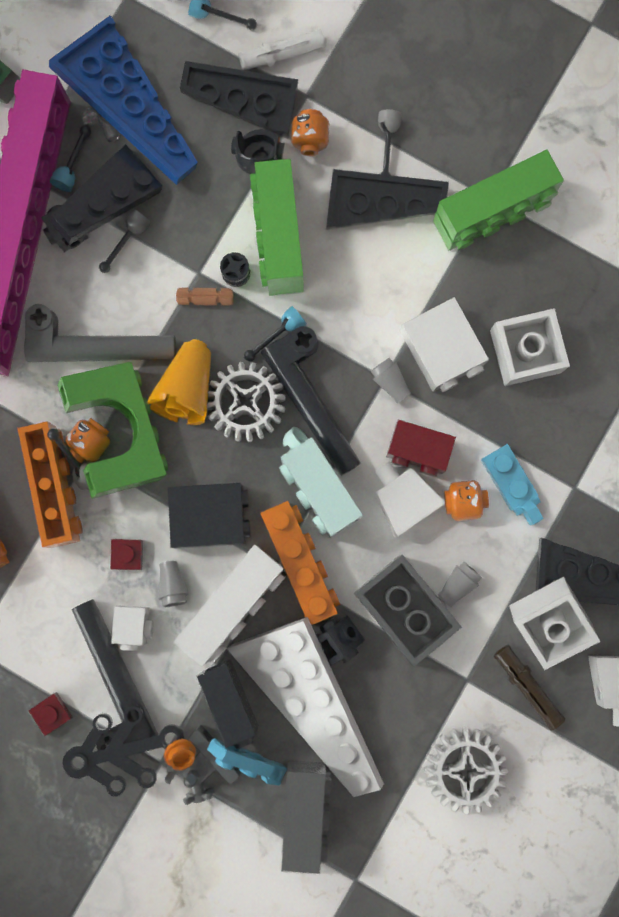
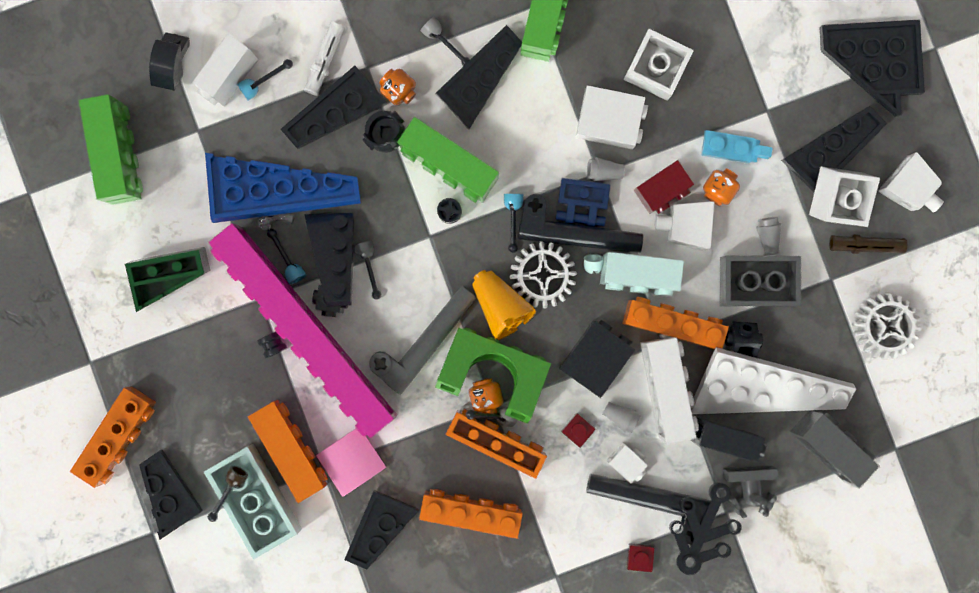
camera: 55 degrees left, 5 degrees up
orange plate [164,739,196,770] -> none
nougat axle [176,288,234,306] -> none
medium azure hinge [207,738,287,786] -> none
none -> dark blue plate [556,178,611,227]

